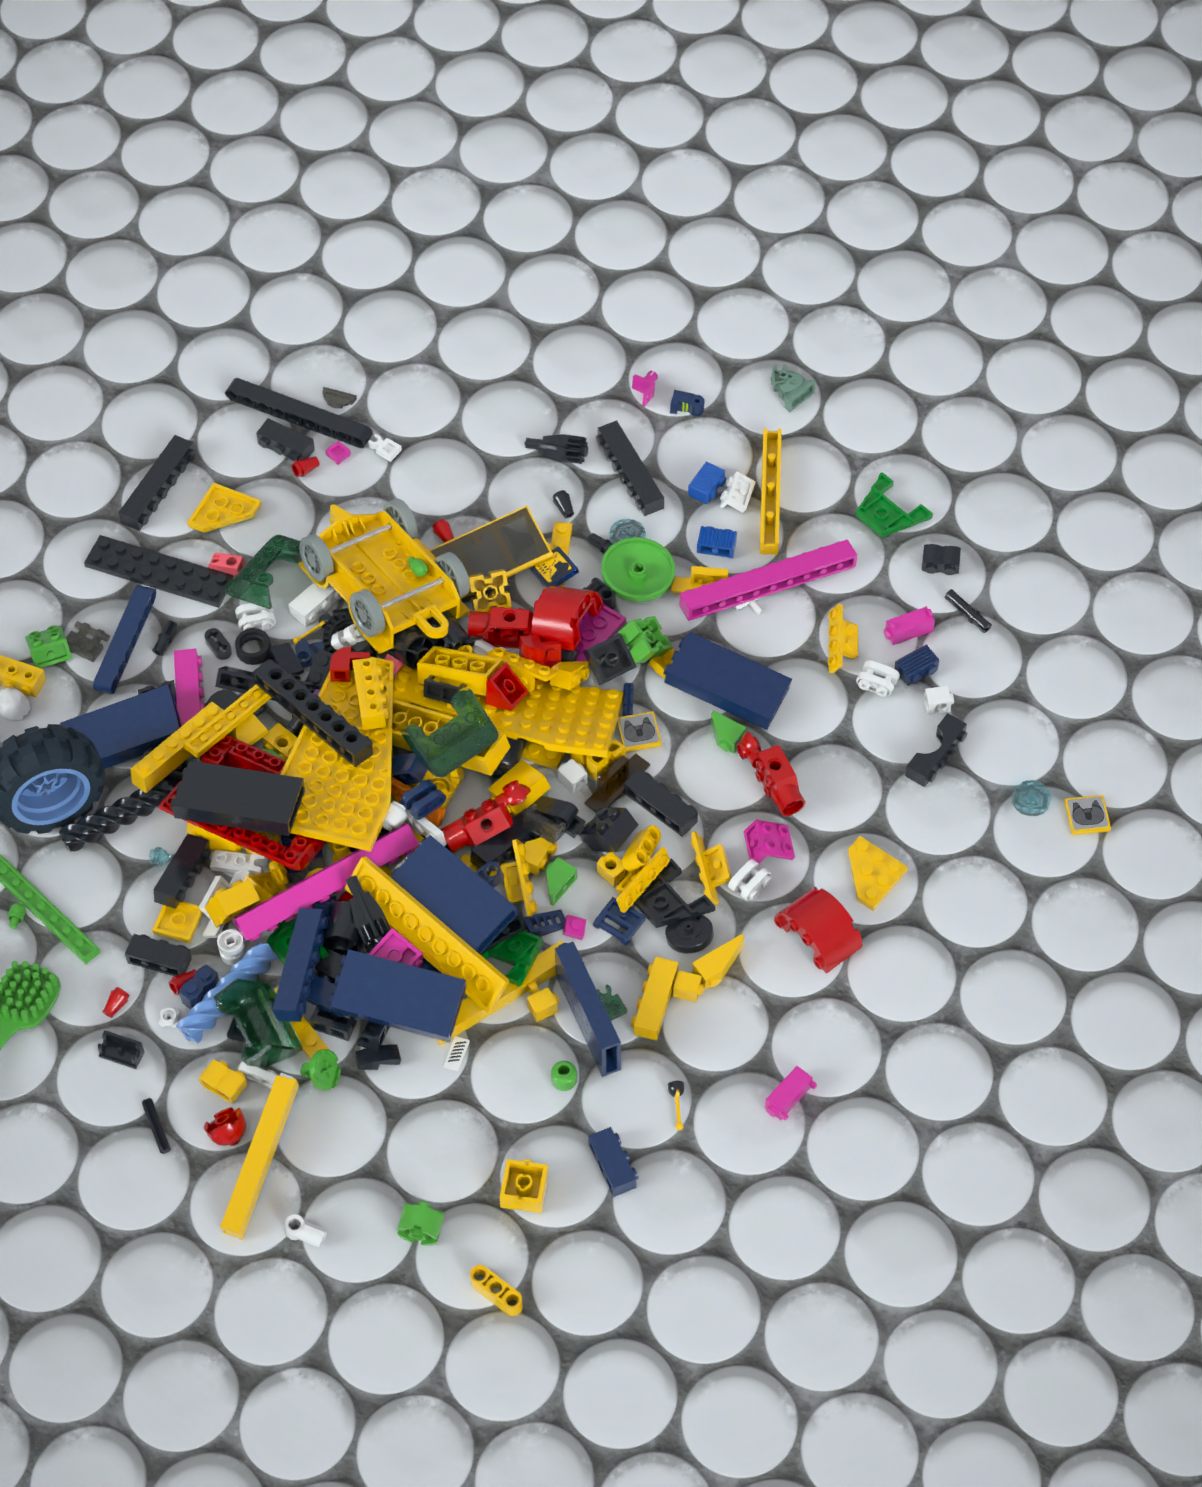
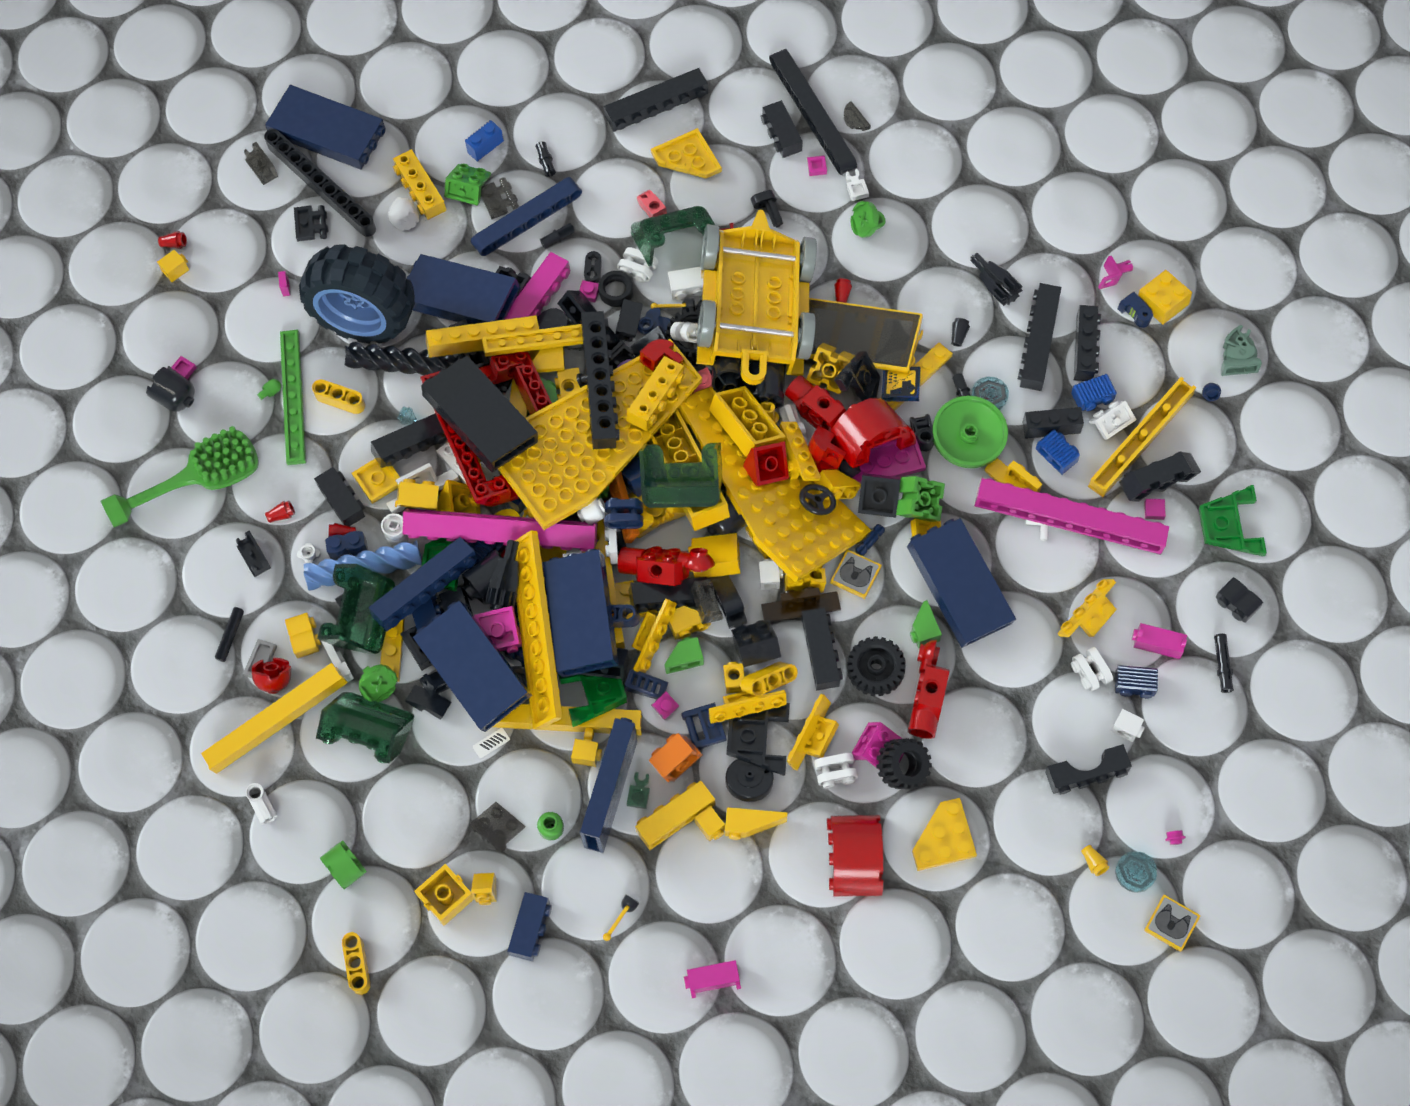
camera: 40 degrees right, 10 degrees up
black plate [84,535,234,608] -> none
red cone [291,456,320,477] -> none
bright green cylinder [408,557,428,577] -> none
black hinge [423,675,467,706] -> none
none -> light grey tile [243,639,277,678]
none -> yellow beam [312,379,365,414]
none -> clear green windscreen [316,692,414,764]
none -> blue brick [465,120,504,162]
none -> clear smoke hinge [469,802,526,852]
none -> yellow slope [471,873,497,905]
none -> black pin [535,141,556,177]
none -> dark pink plate [579,280,599,303]
none -> orange brick [649,733,703,783]
none -> black piece [750,190,783,228]
none -> black piece [799,484,836,515]
none -> black wing [834,351,880,401]
none -> black wheel [847,636,906,696]
none -> bright green tile [850,201,886,238]
none -> black tyre [876,738,932,789]
none -> black brick [1022,407,1084,439]
none -> black brick [1073,305,1101,381]
none -> yellow cone [1081,845,1109,876]
none -> black brick [1119,451,1201,502]
none -> yellow brick [1138,270,1192,325]
none -> dark pink tile [1144,499,1166,520]
none -> dark pink plate [1165,830,1186,845]
none -> dark blue plate [1202,383,1221,401]

